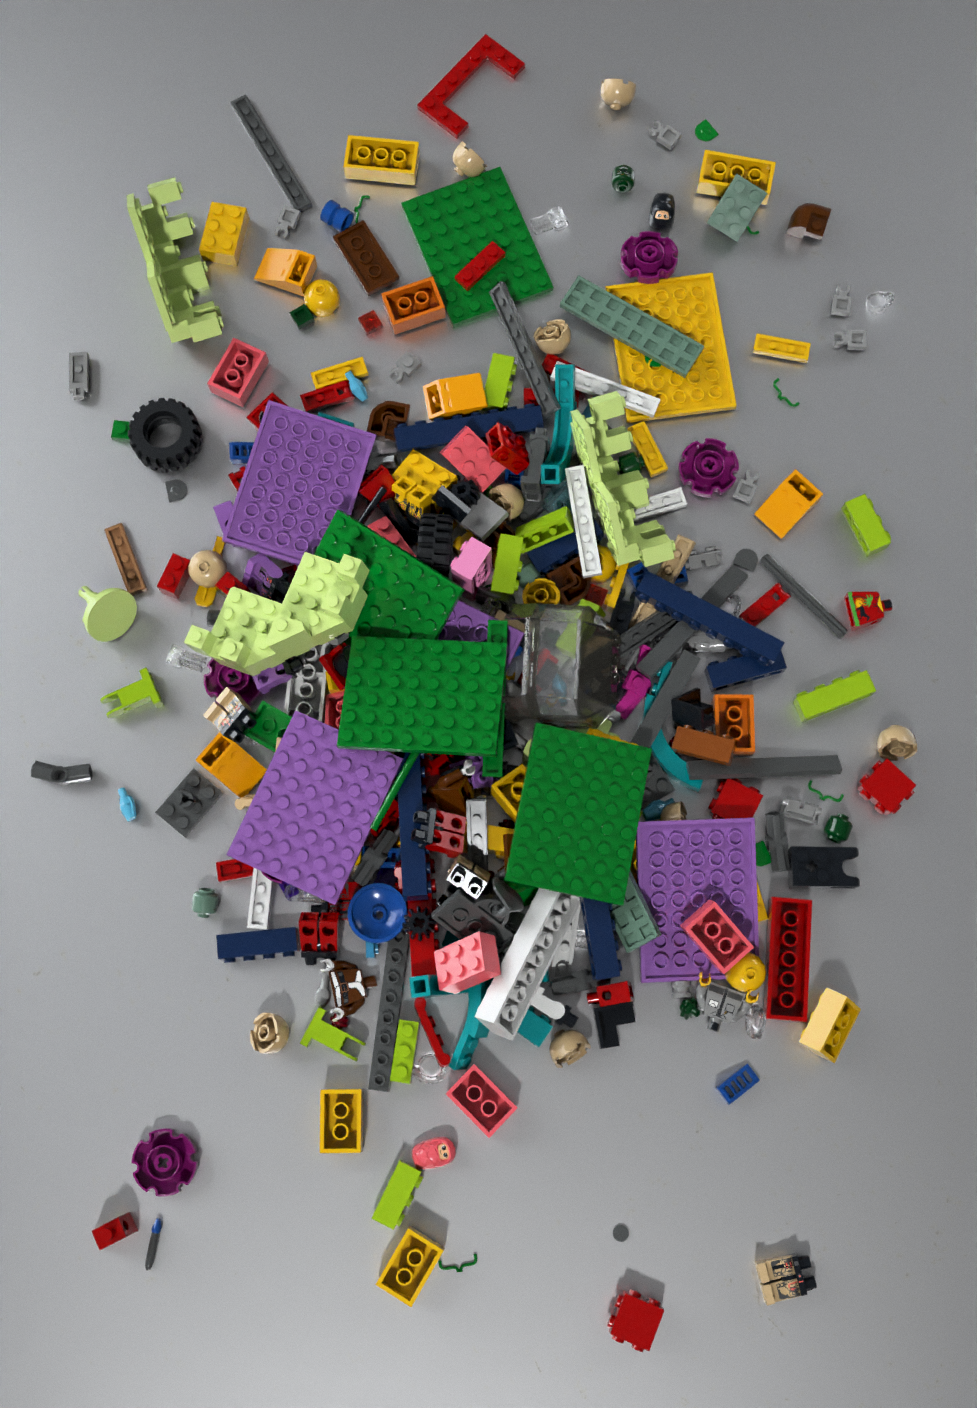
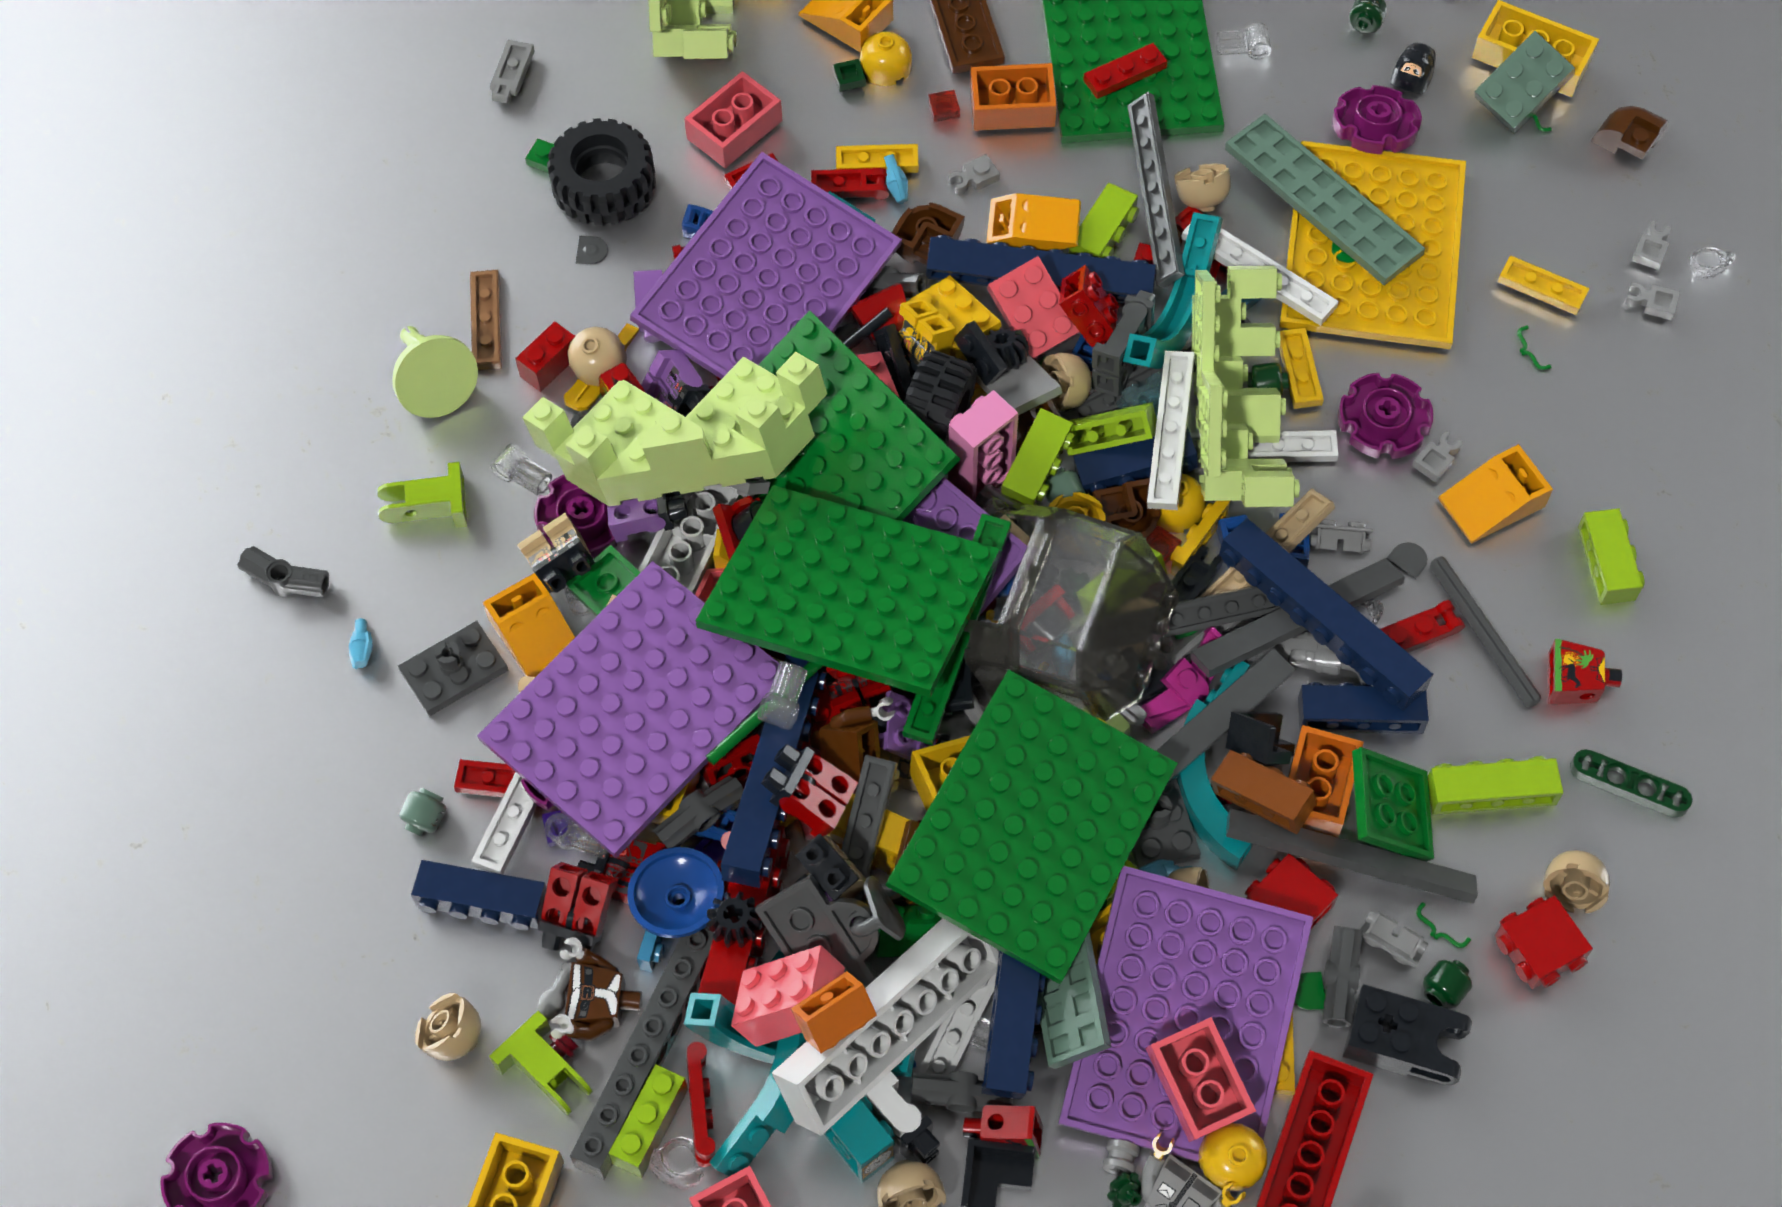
camera: 15 degrees right, 15 degrees down
none -> clear piece [758,661,808,730]
none -> orange brick [791,971,877,1053]
none -> green plate [1352,747,1434,862]
none -> dark green beam [1570,749,1693,818]

